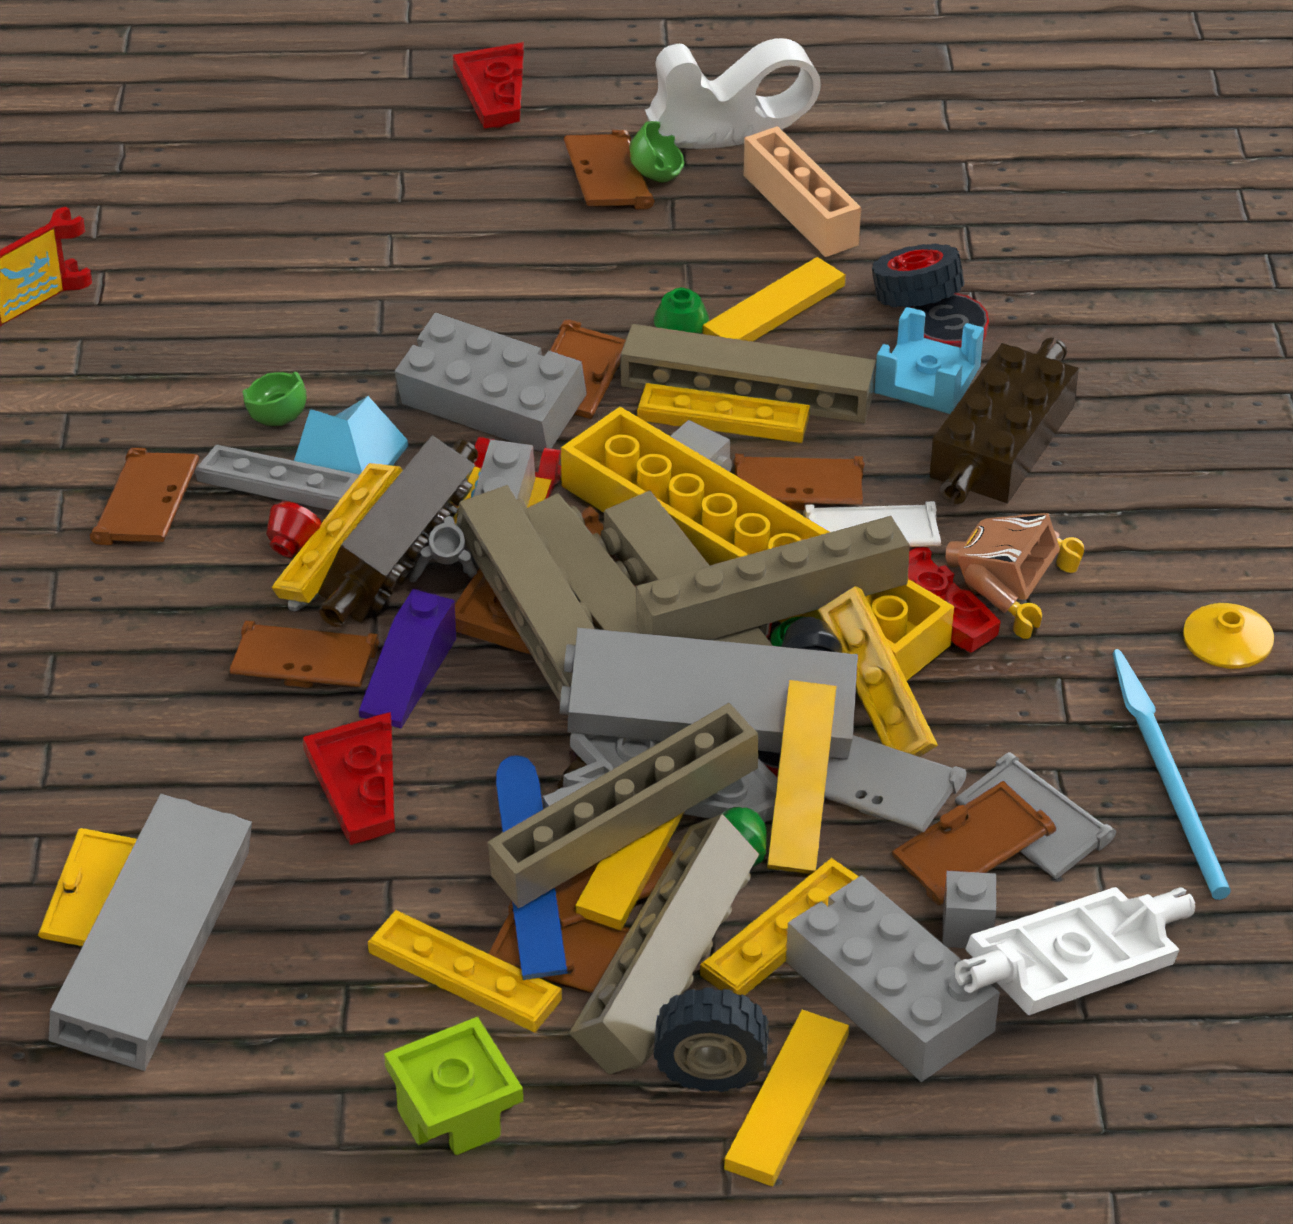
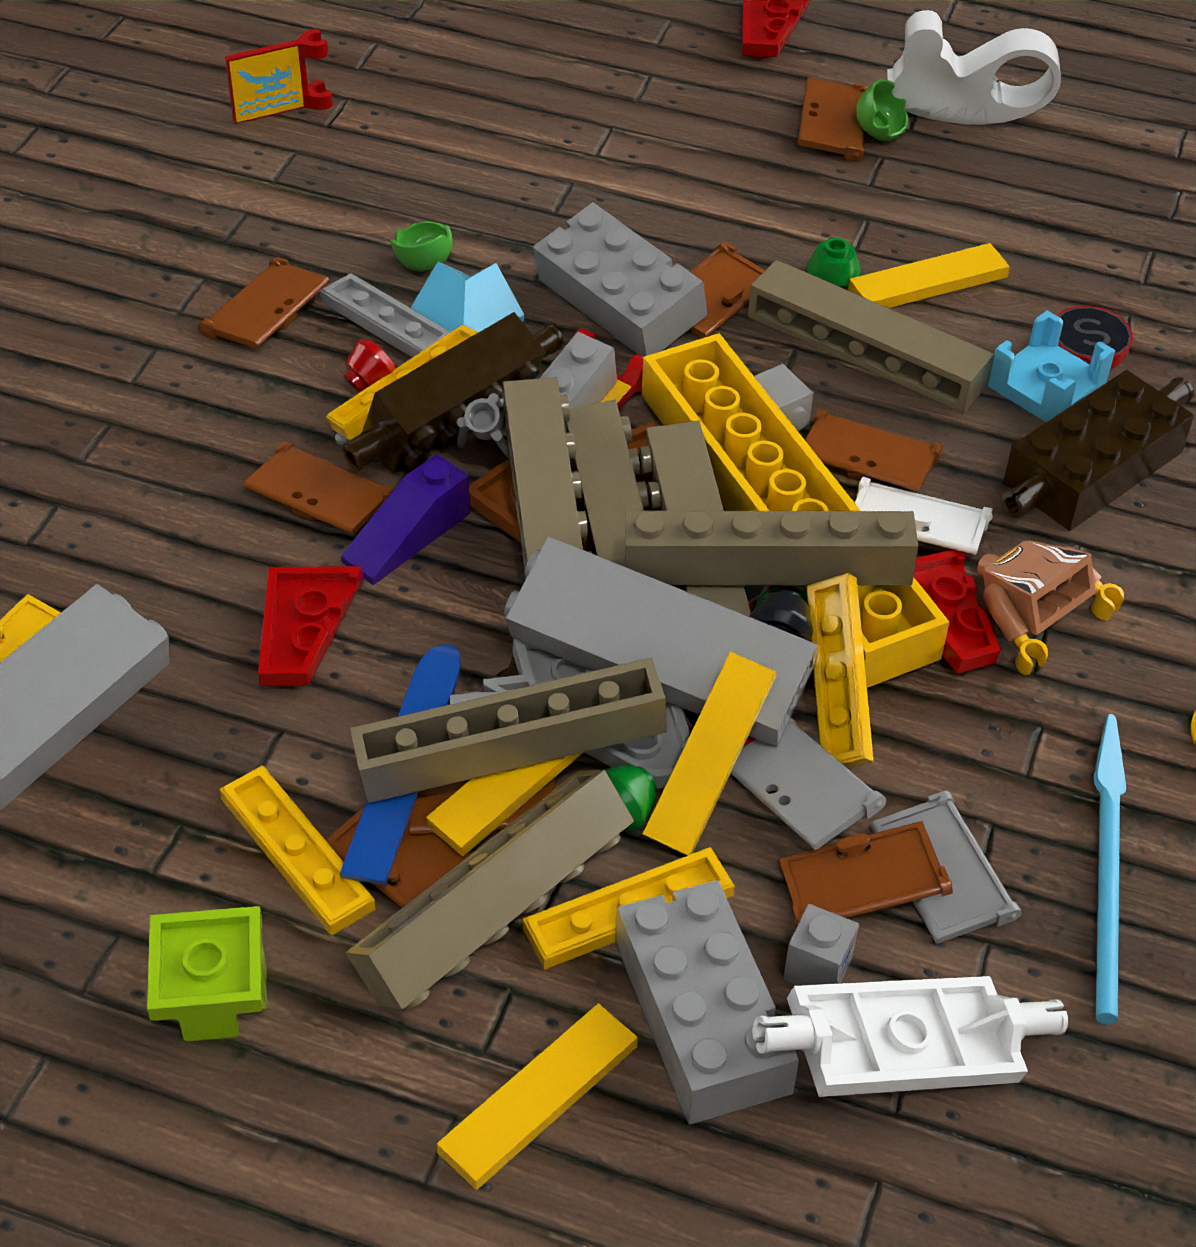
camera: 20 degrees right, 5 degrees up
yellow tile [637,383,810,443] -> none
black wheel [653,988,769,1092] -> none
light nougat brick [743,126,861,257] -> none
black wheel [871,243,964,307] -> none

